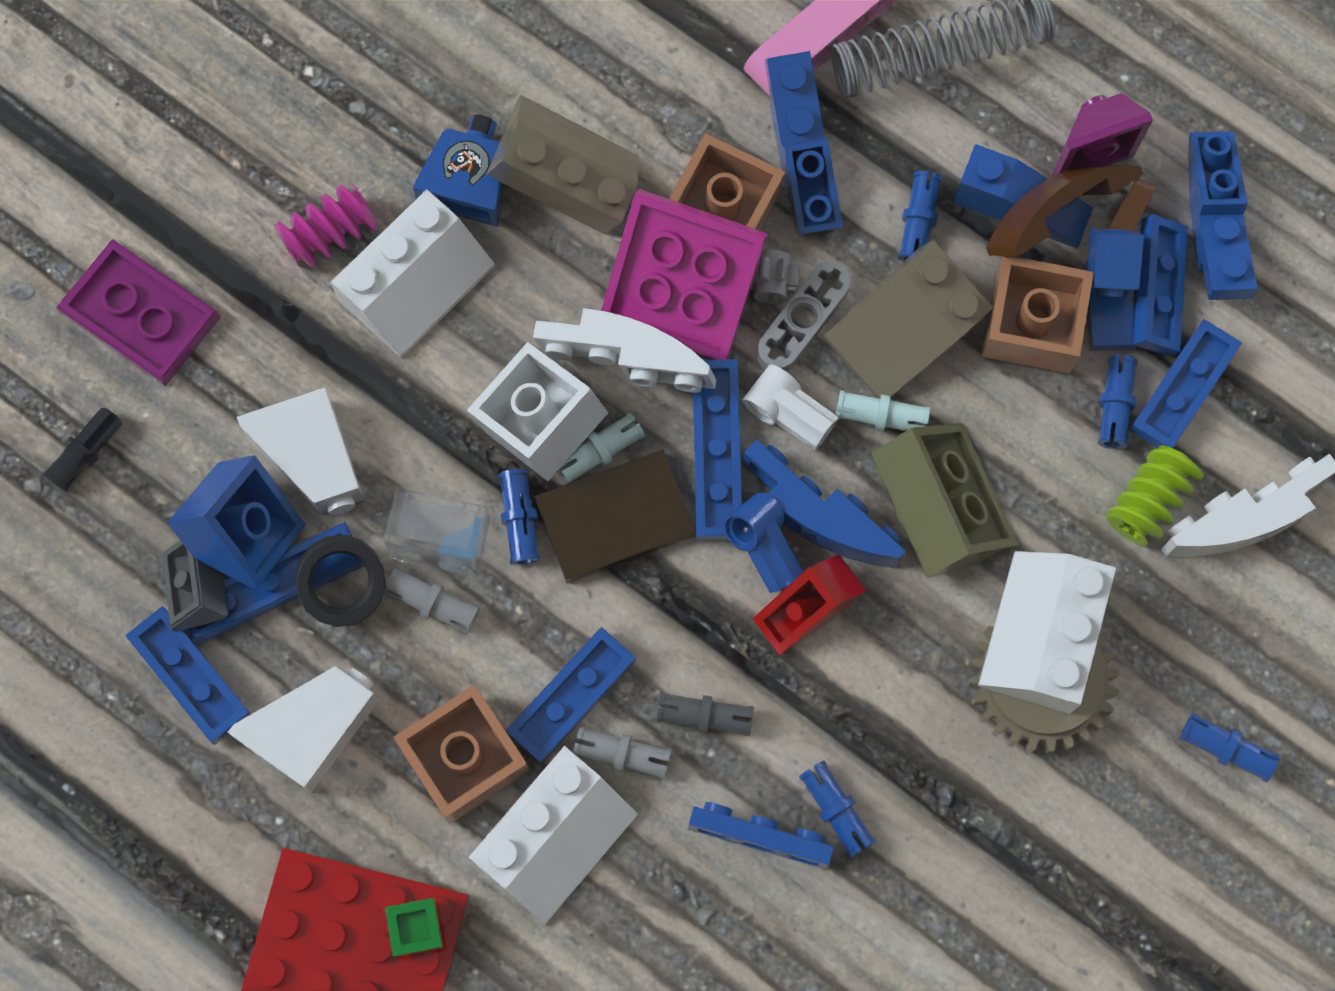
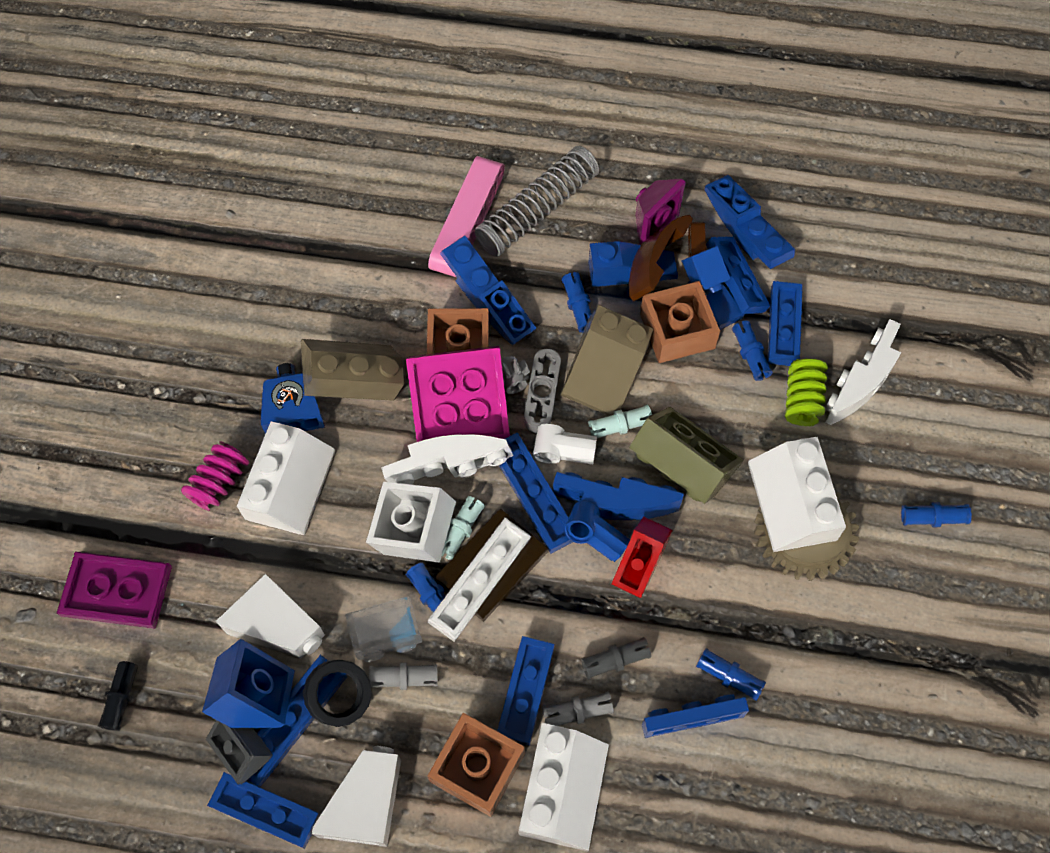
camera: 25 degrees left, 10 degrees down
none -> white tile [427,518,531,642]

